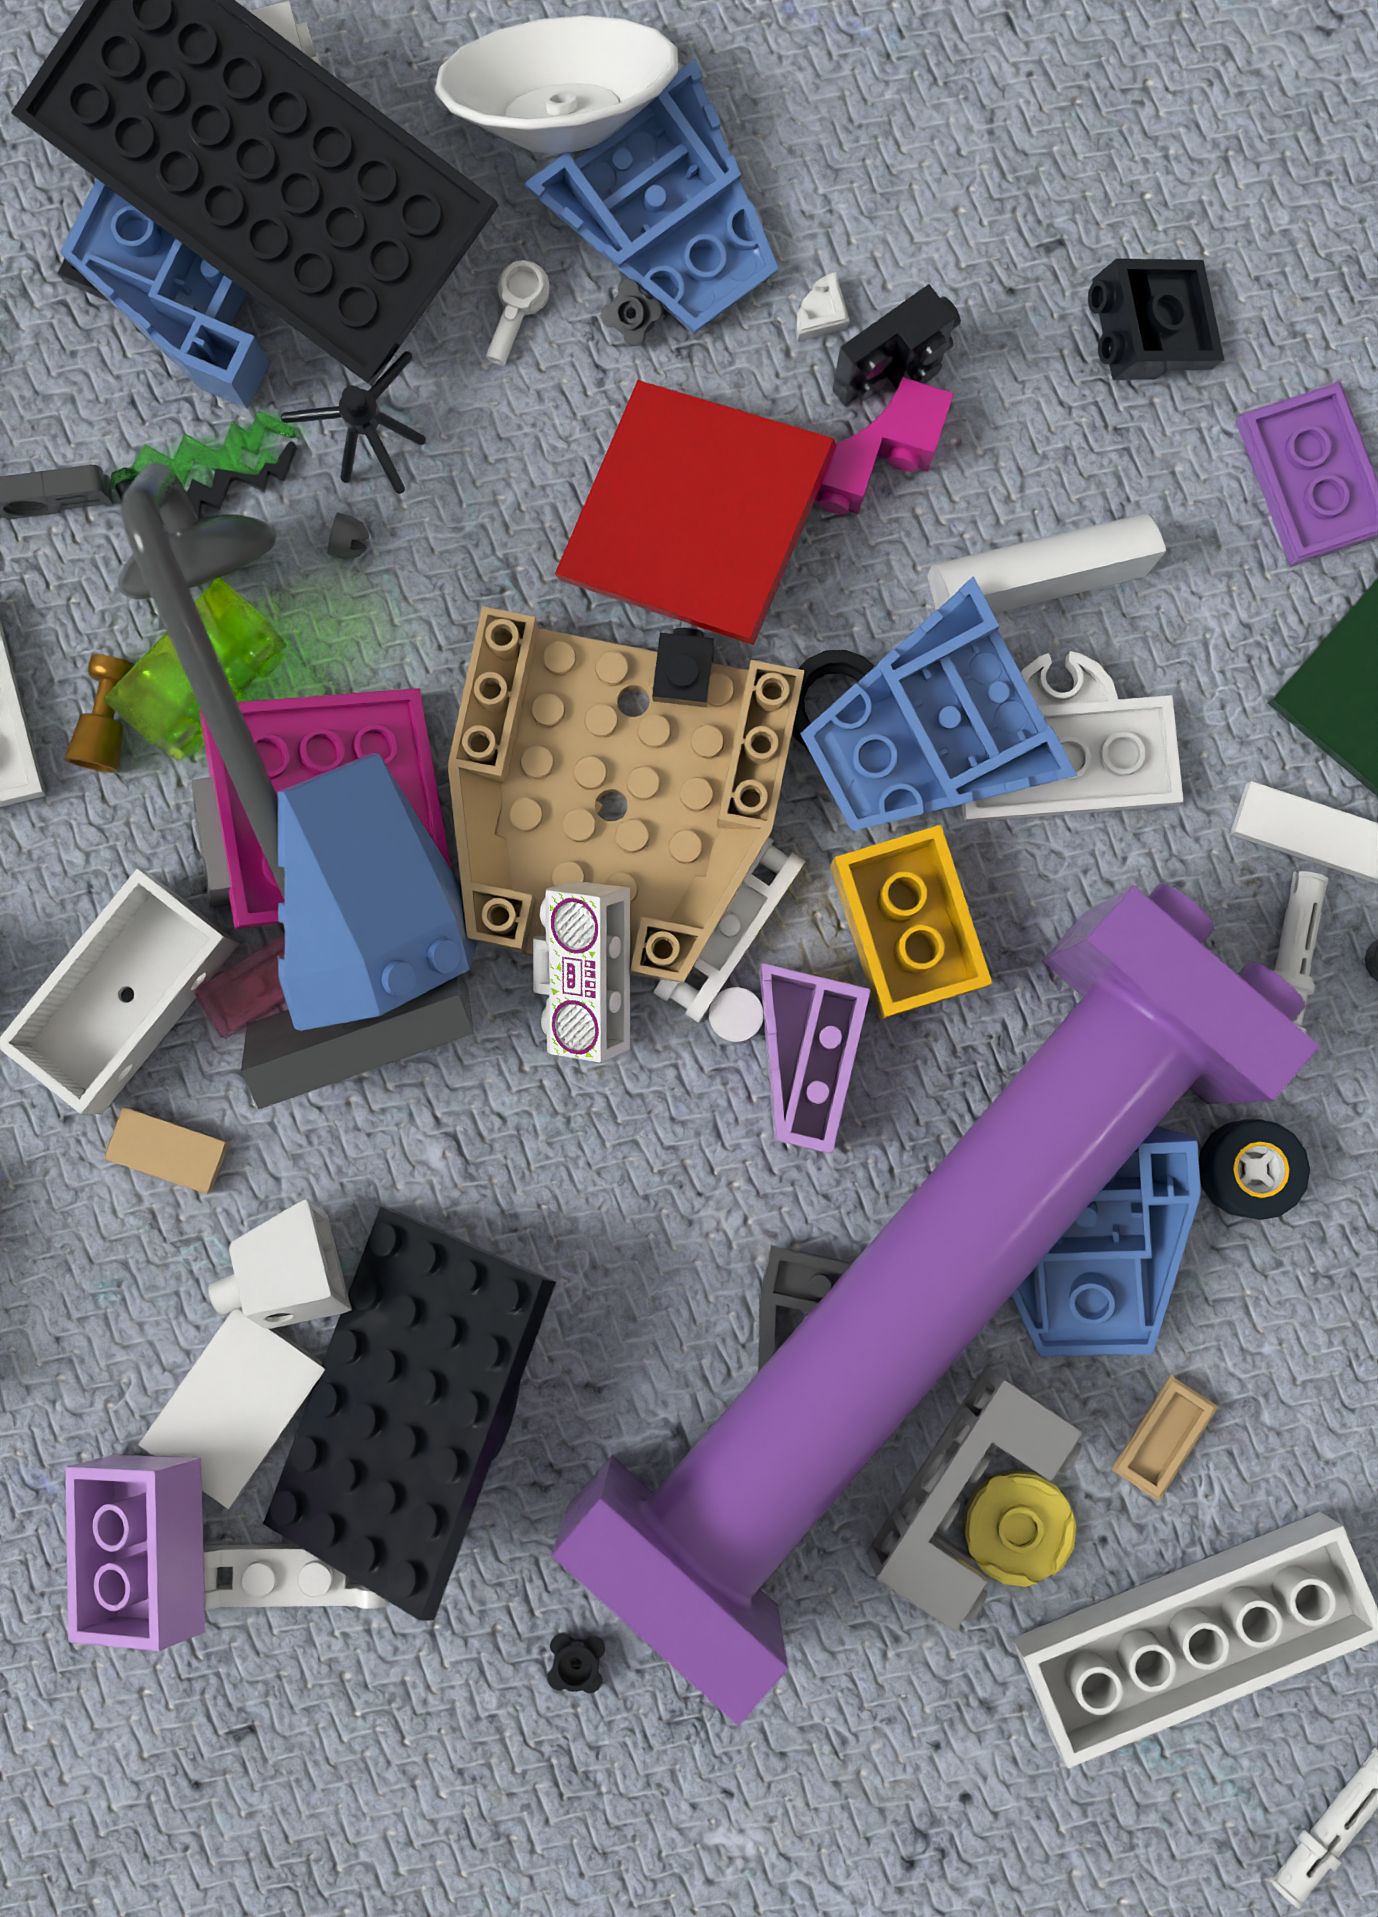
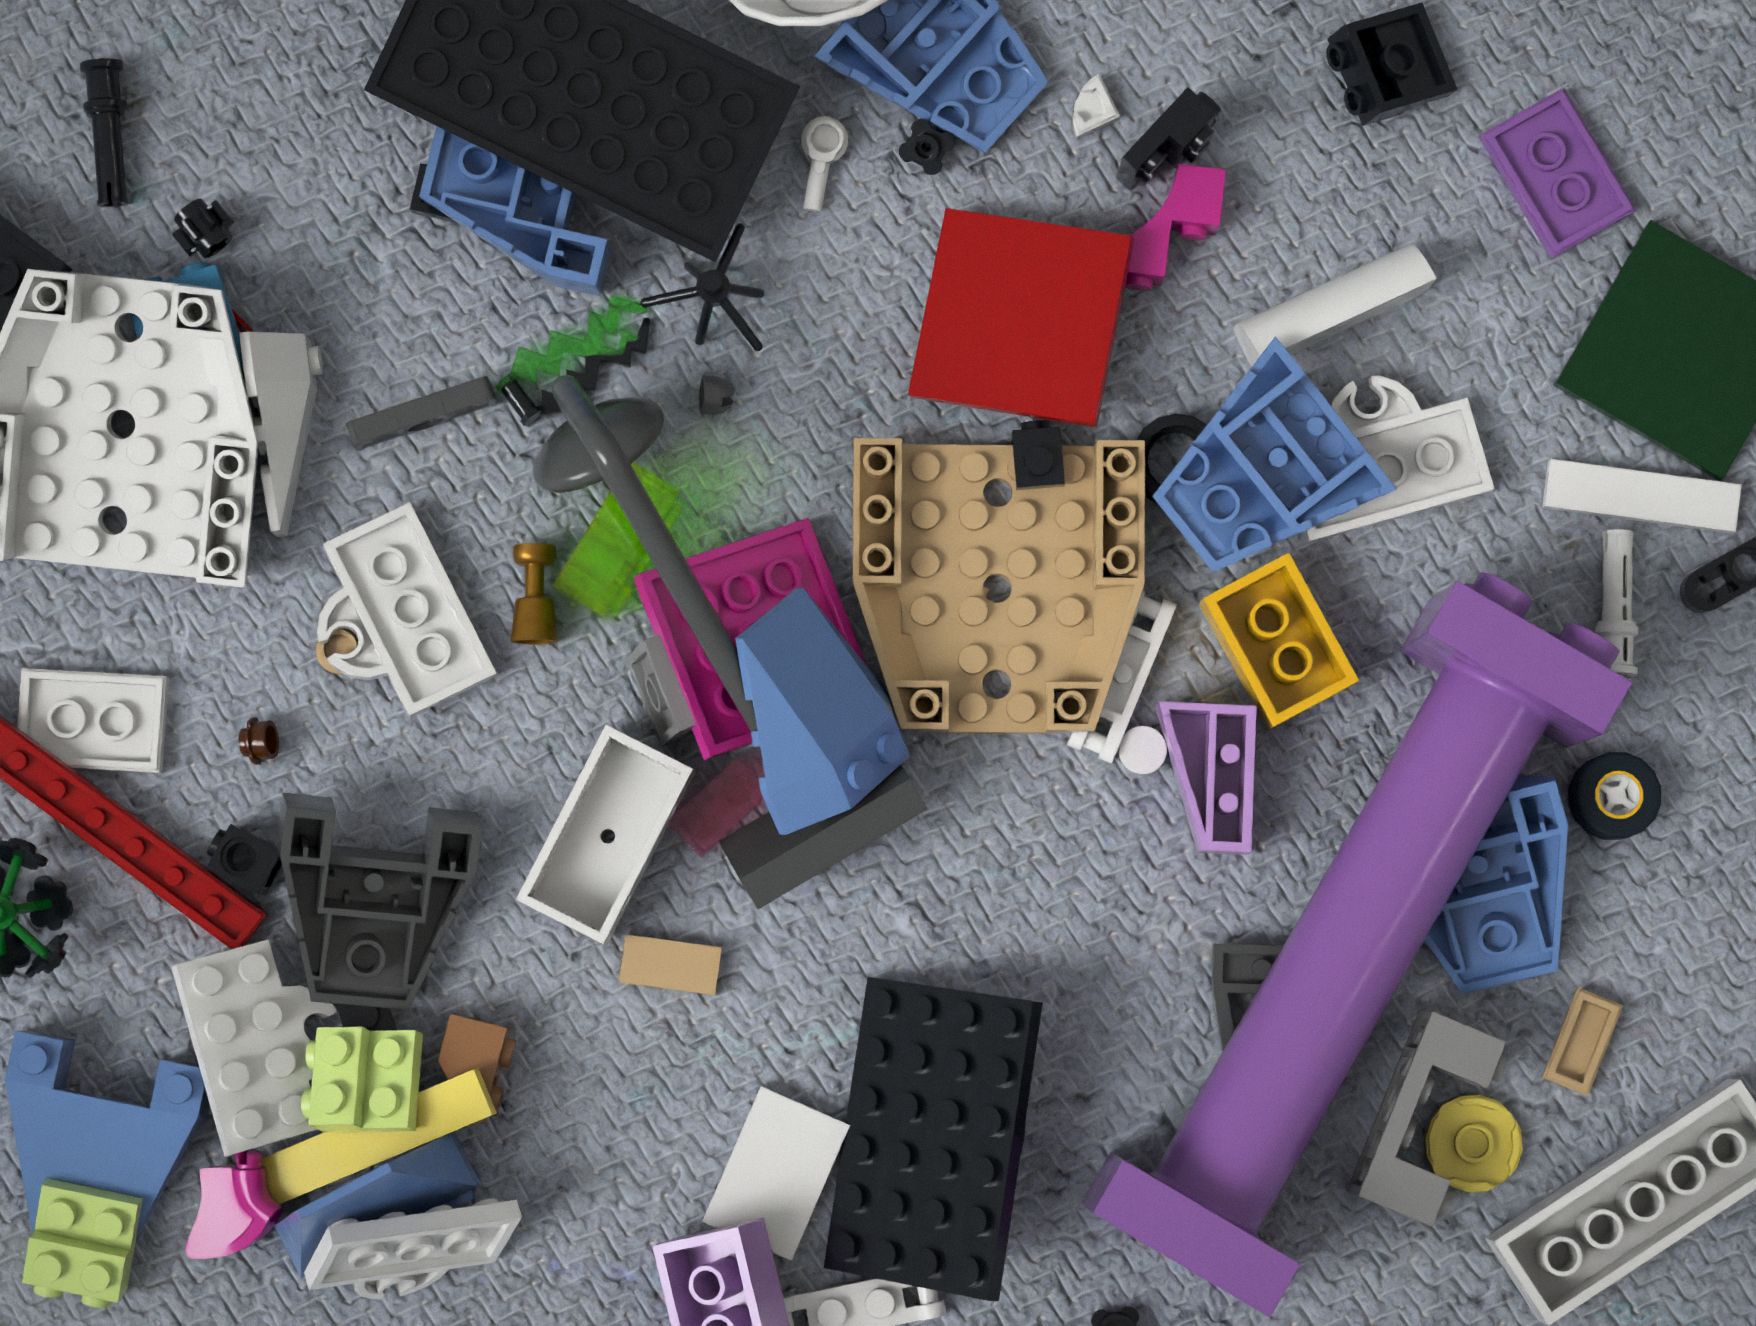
camera: 15 degrees left, 0 degrees up
white torso [208,1199,352,1328] -> none
white piece [533,881,630,1063] -> none

